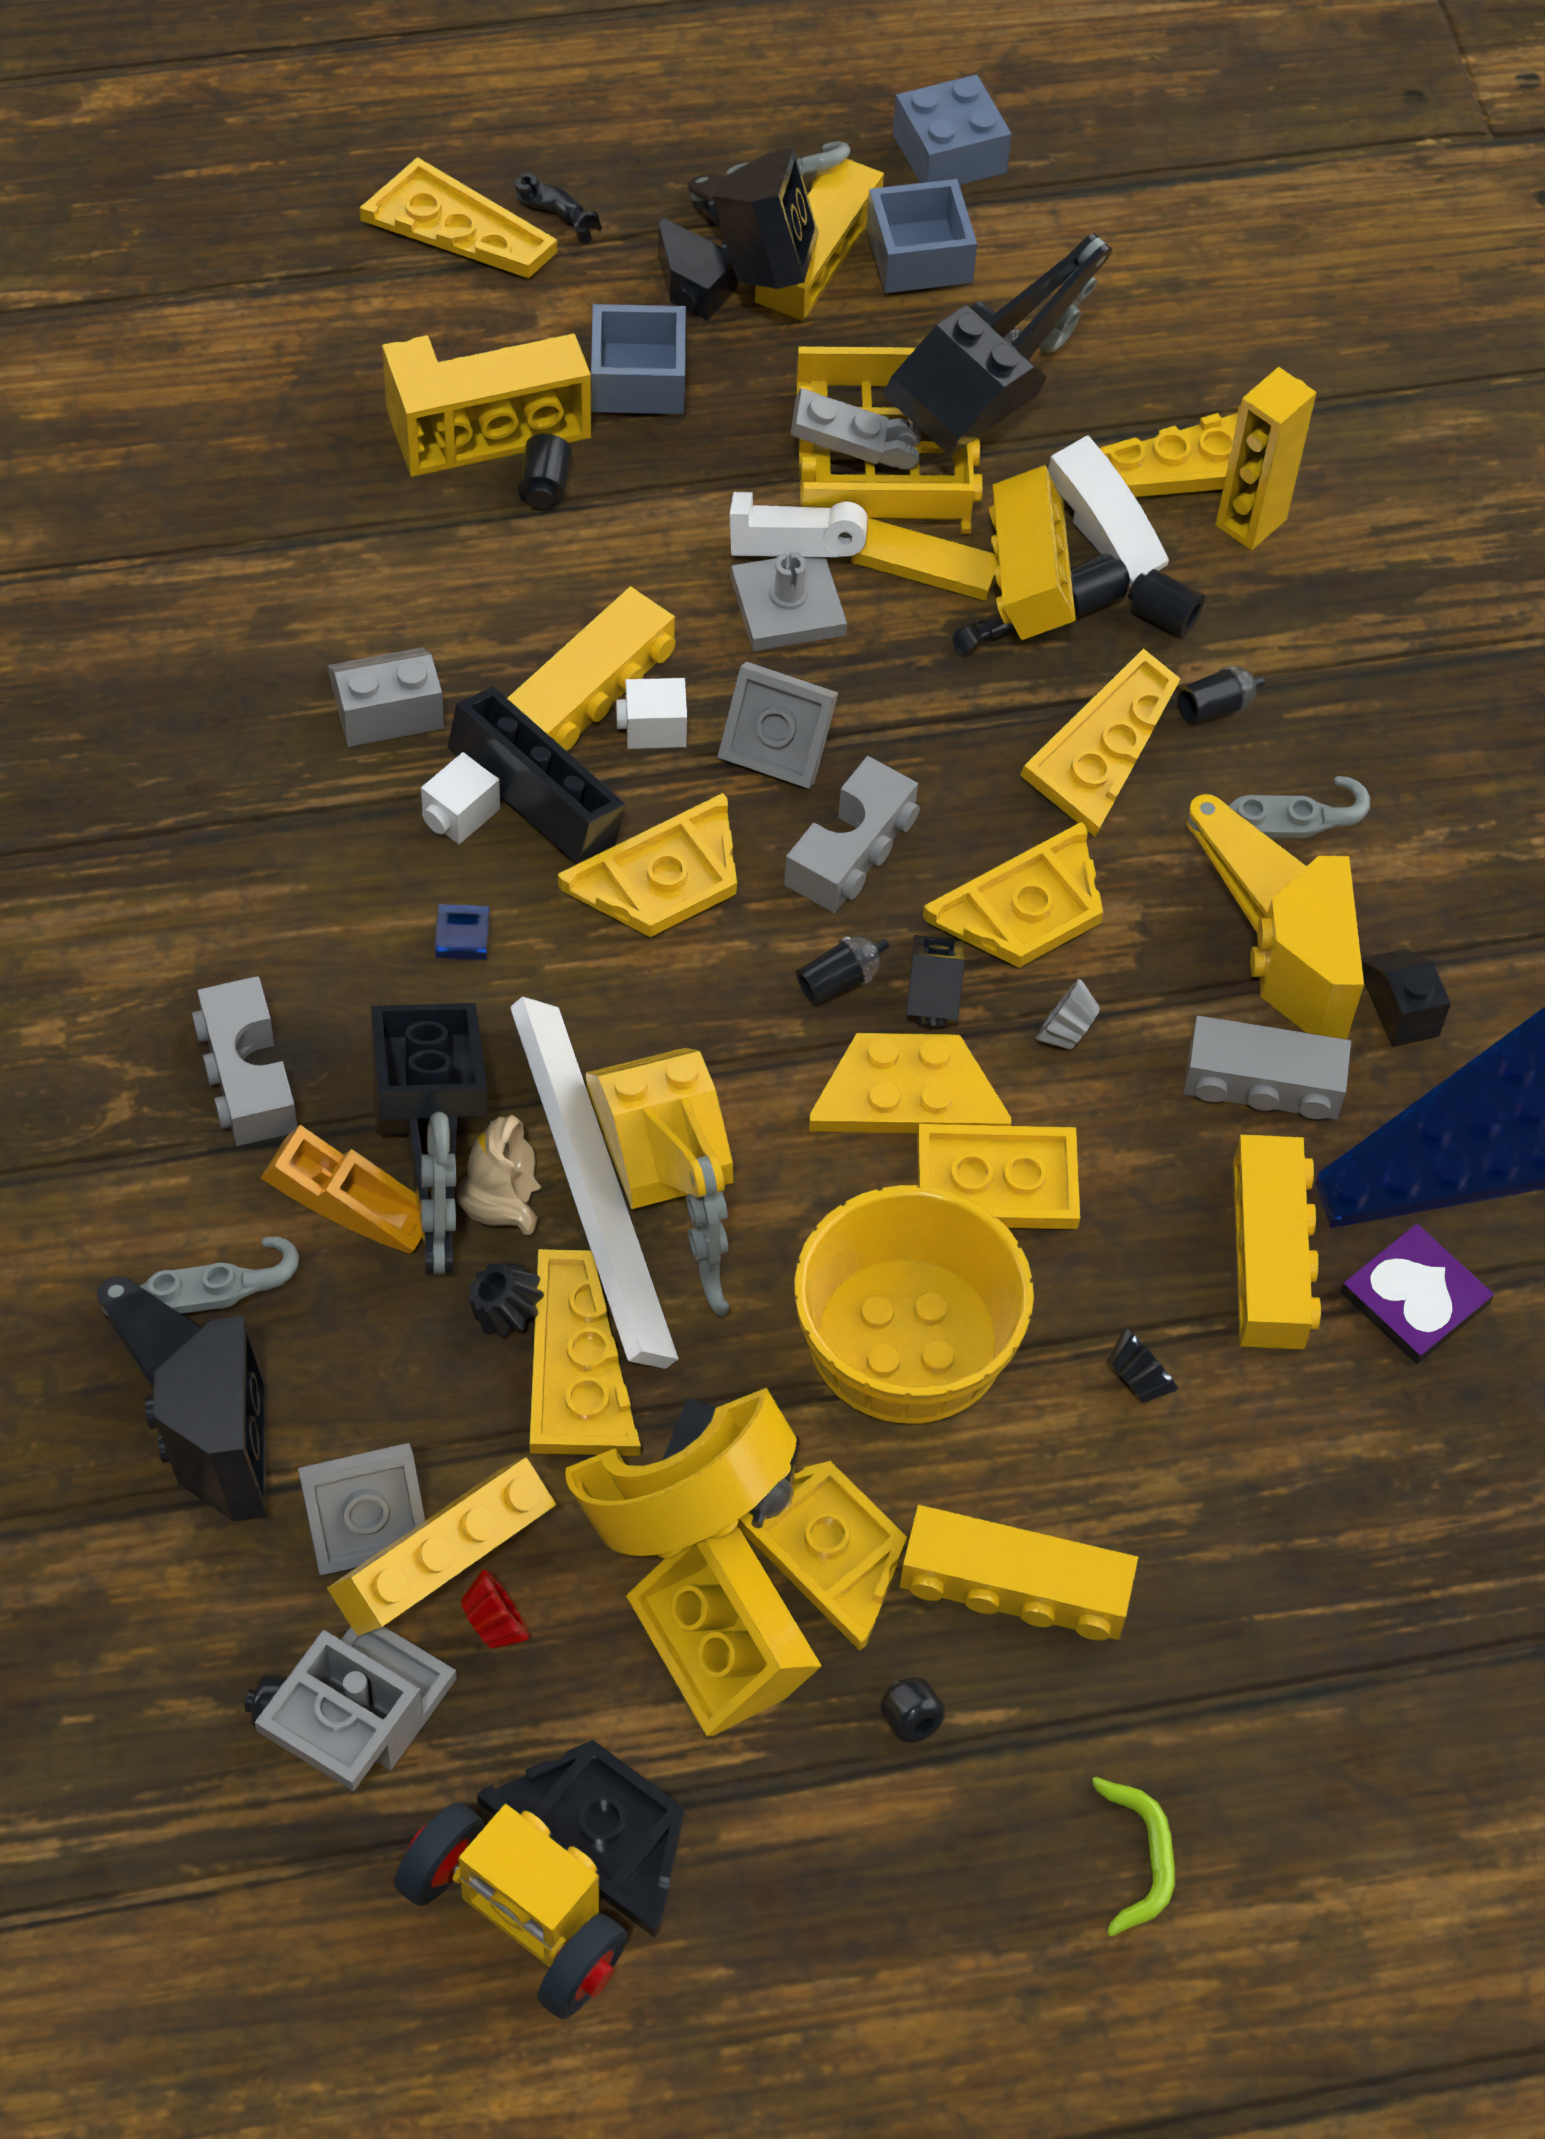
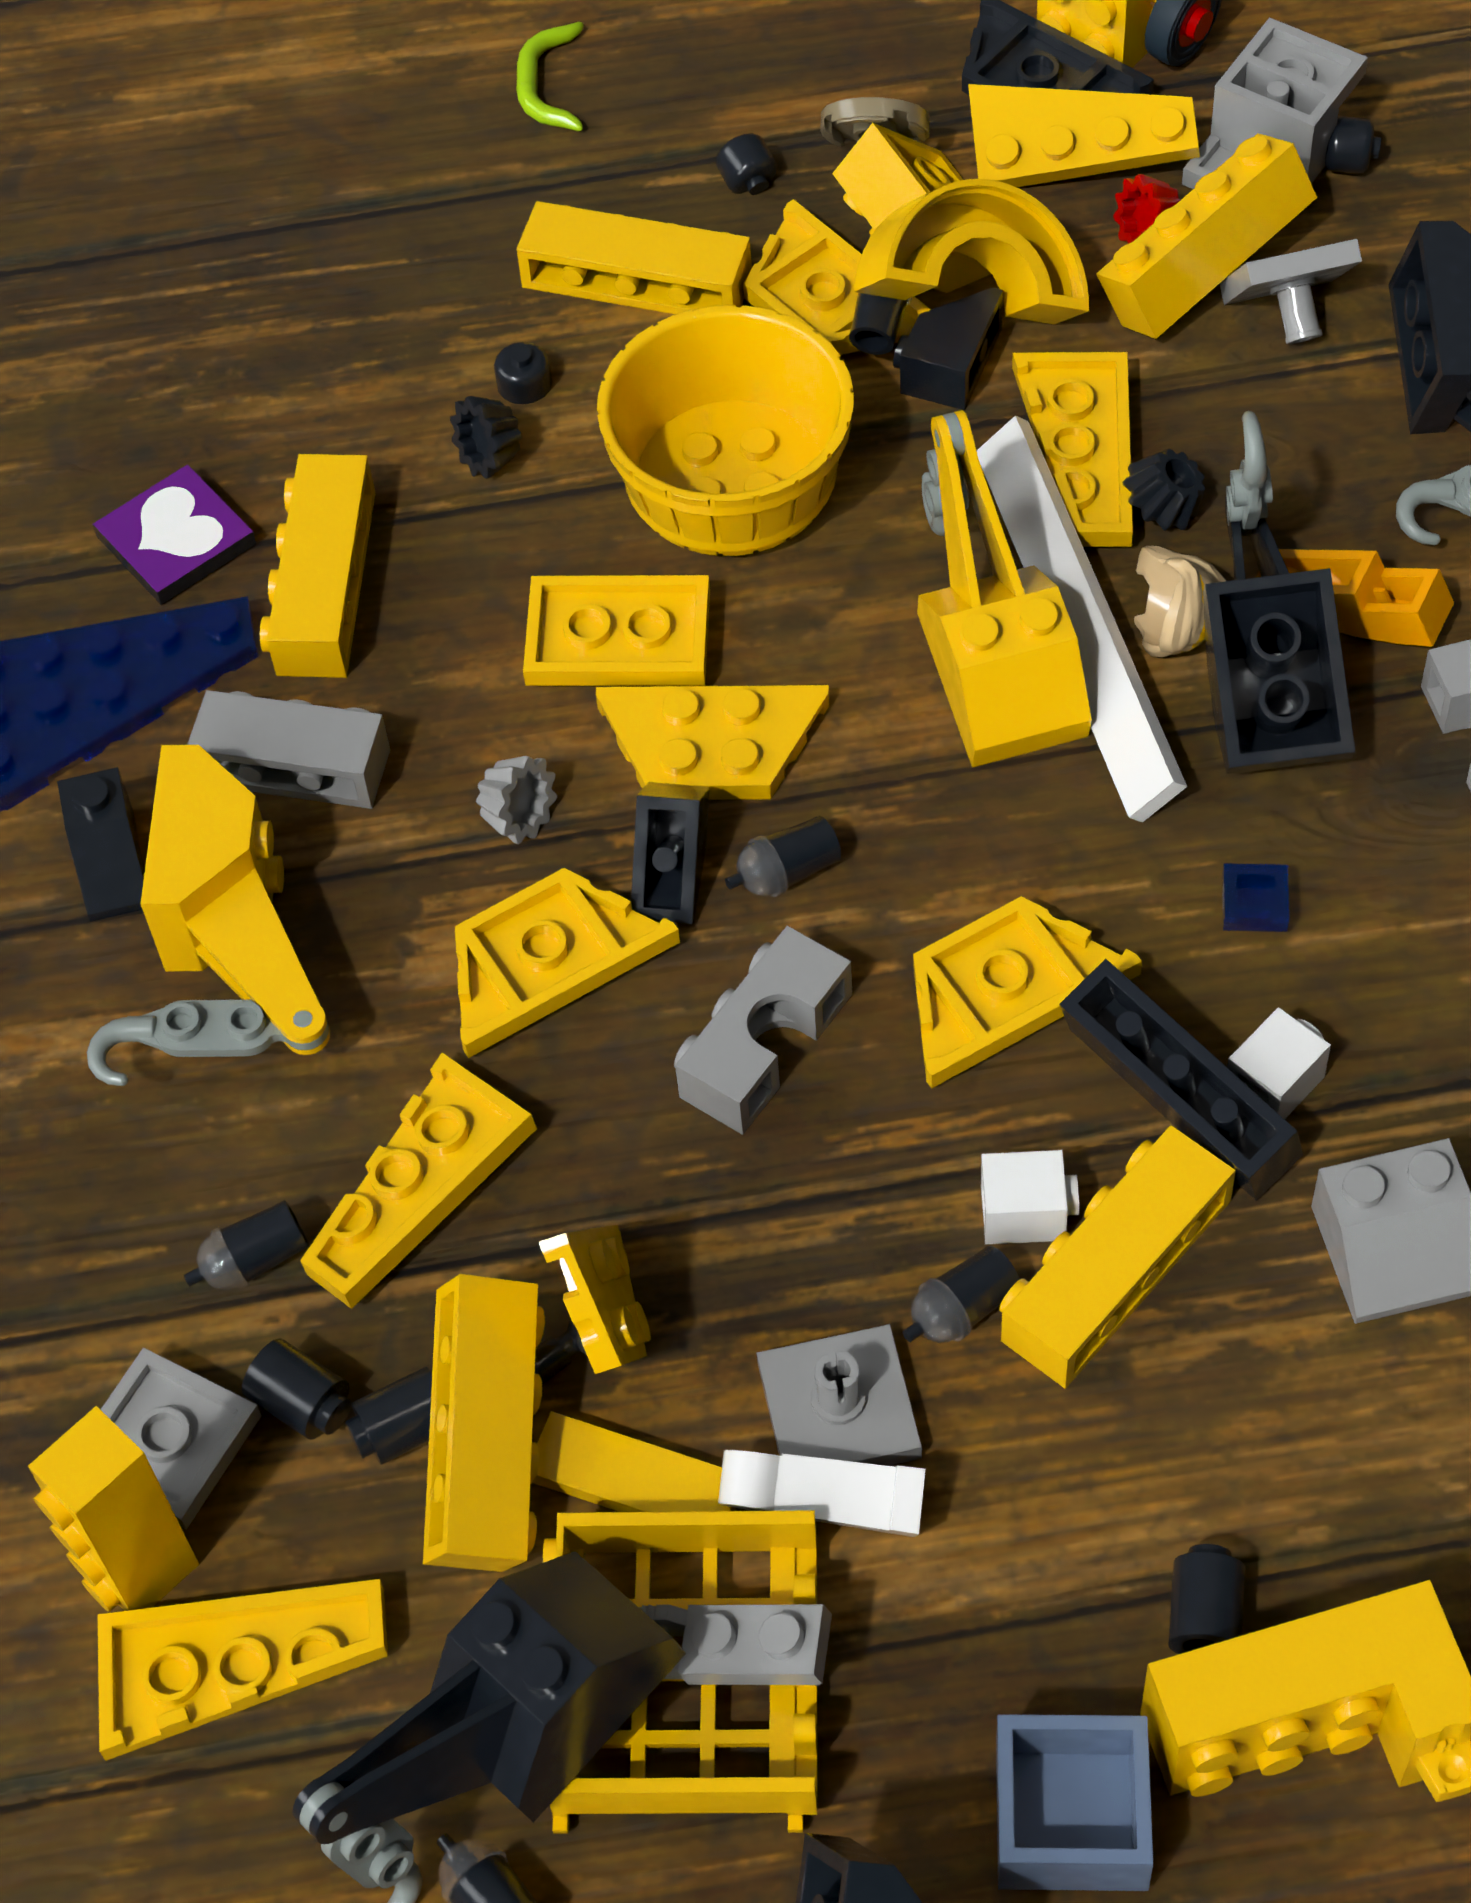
camera: 170 degrees left, 0 degrees up
light grey tile [718,662,838,789] -> none
white slope [1048,435,1169,587] -> none
none -> light grey plate [101,1347,261,1530]
none -> black piece [494,342,553,405]
none -> yellow wing [539,1224,651,1374]
none -> dark tan tile [820,97,930,147]
none -> piece [903,1246,1020,1343]
none -> yellow wing [968,84,1200,187]

